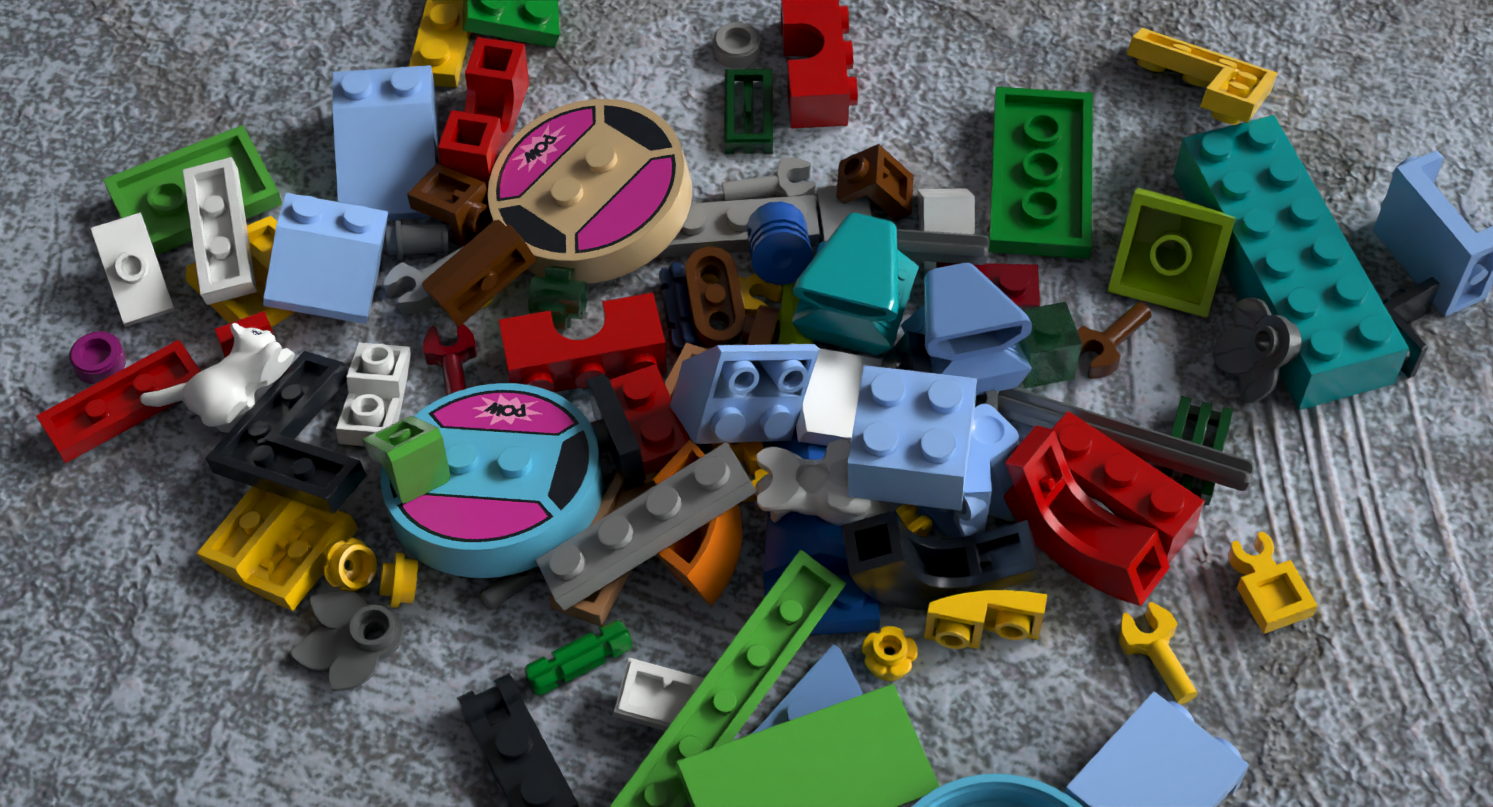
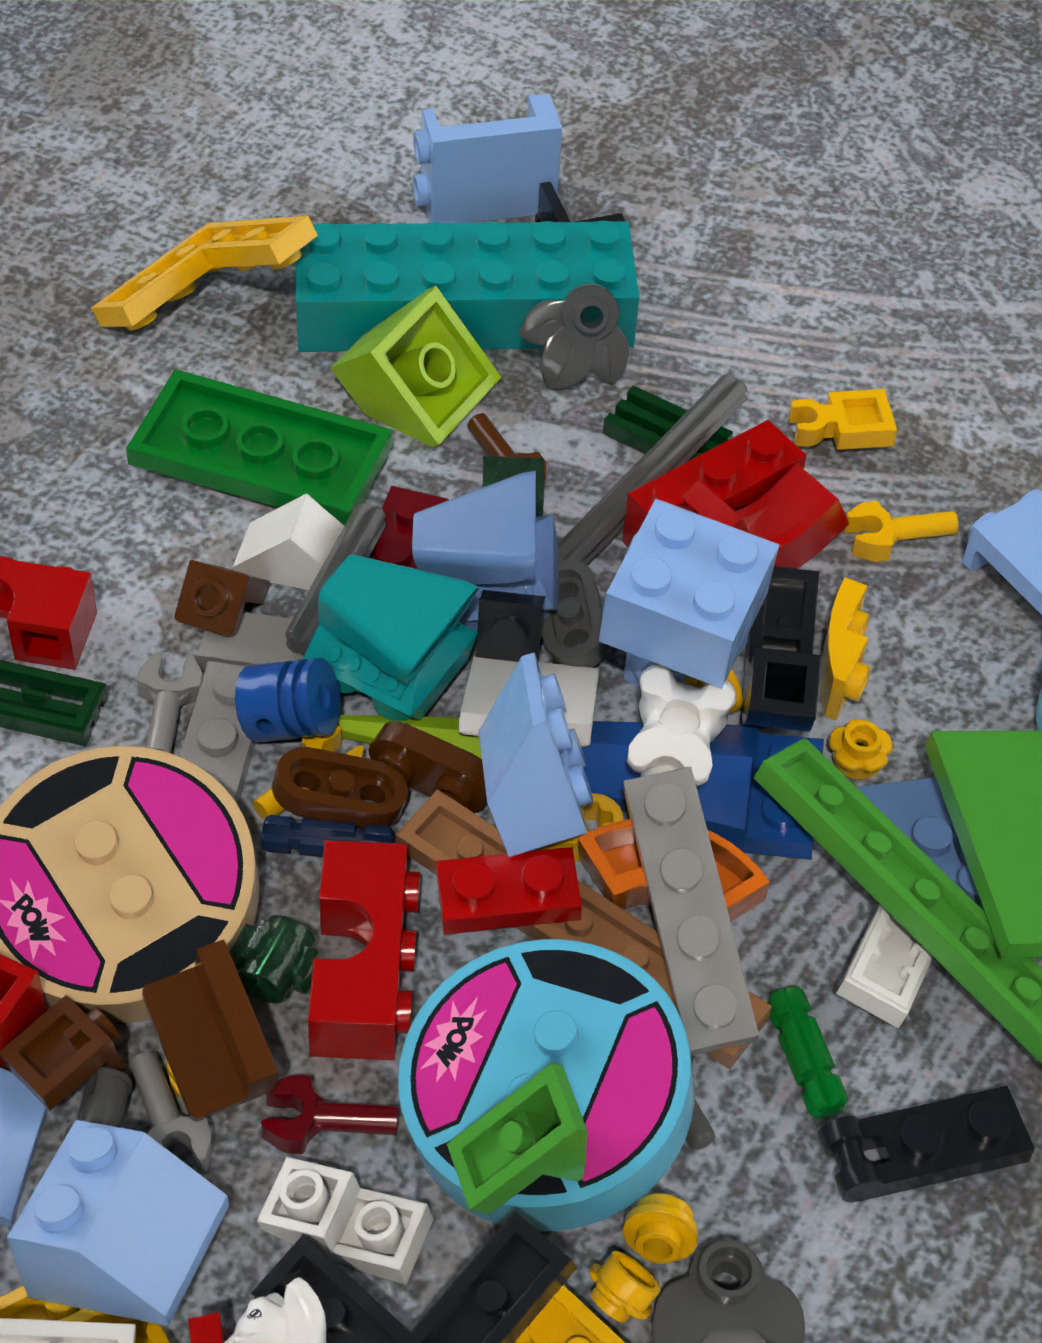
camera: 80 degrees left, 5 degrees down
black plate [586,374,646,490] -> none

